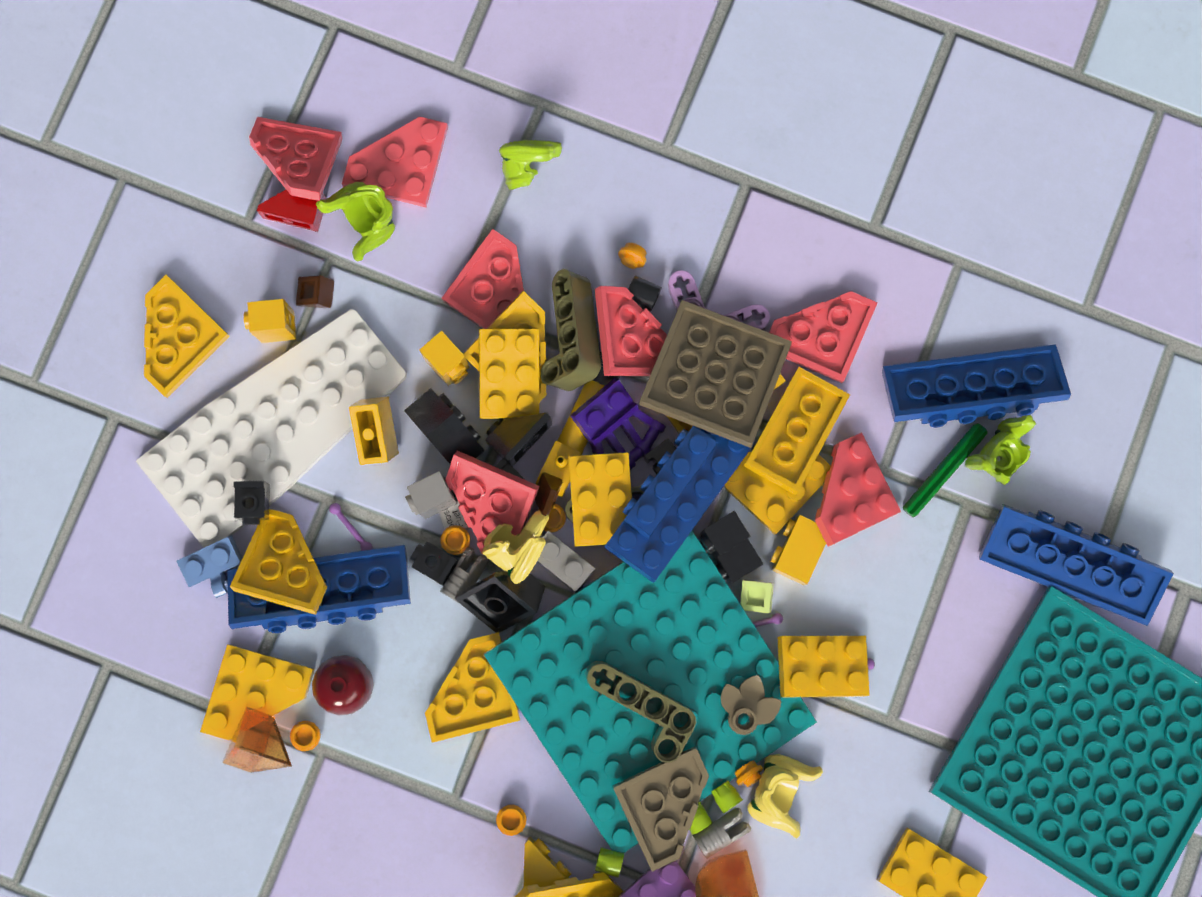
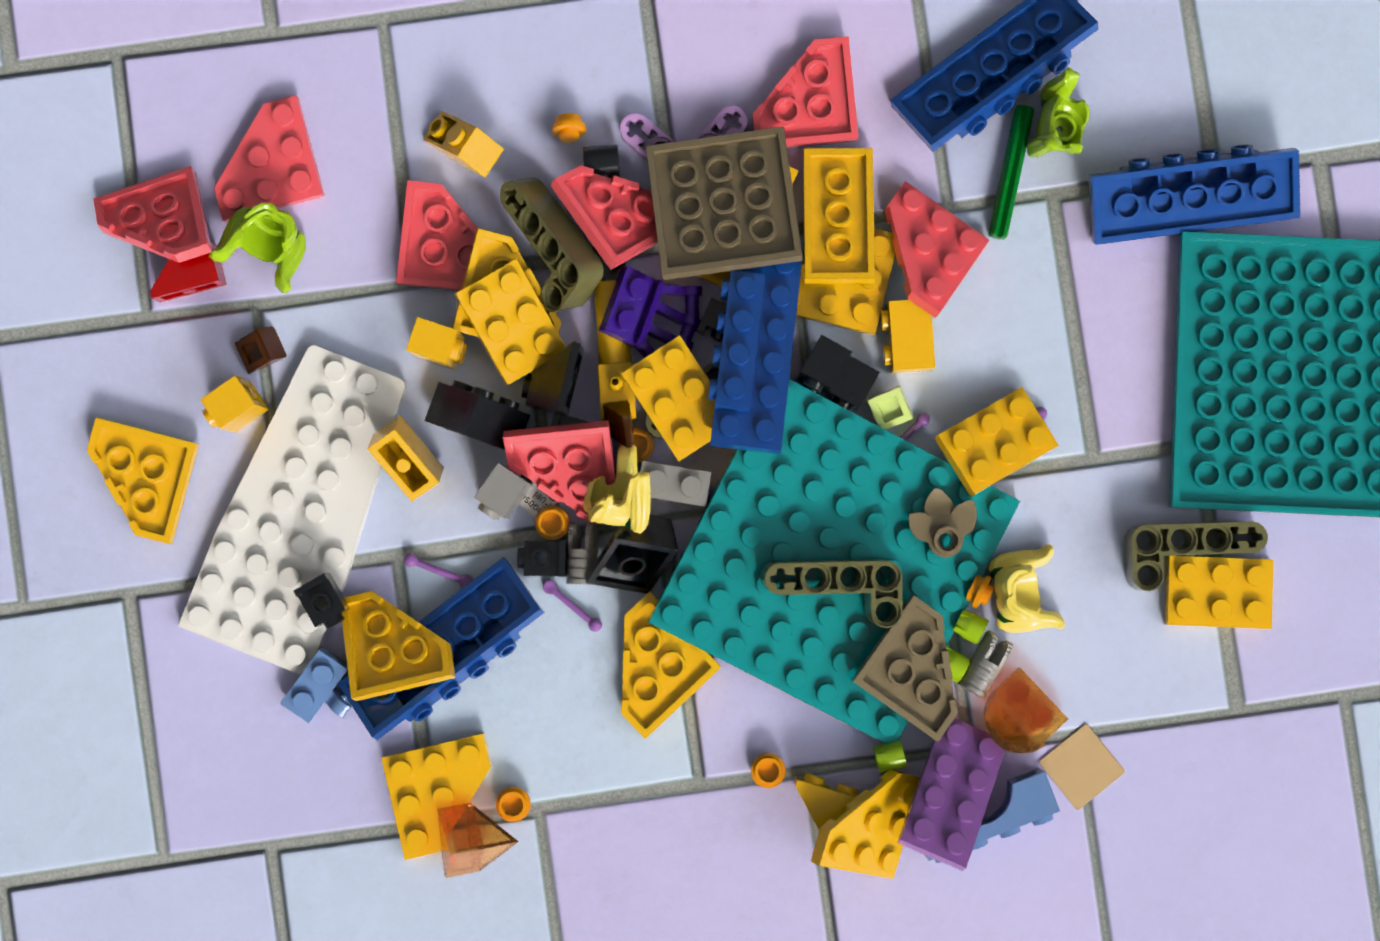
camera: 25 degrees left, 5 degrees up
dark red cylinder [312,655,373,716] -> none
lime hair [499,140,562,190] -> none
none -> yellow slope [423,111,504,178]
none -> medium lavender hinge [543,580,602,632]
none -> olive beam [1124,521,1268,591]

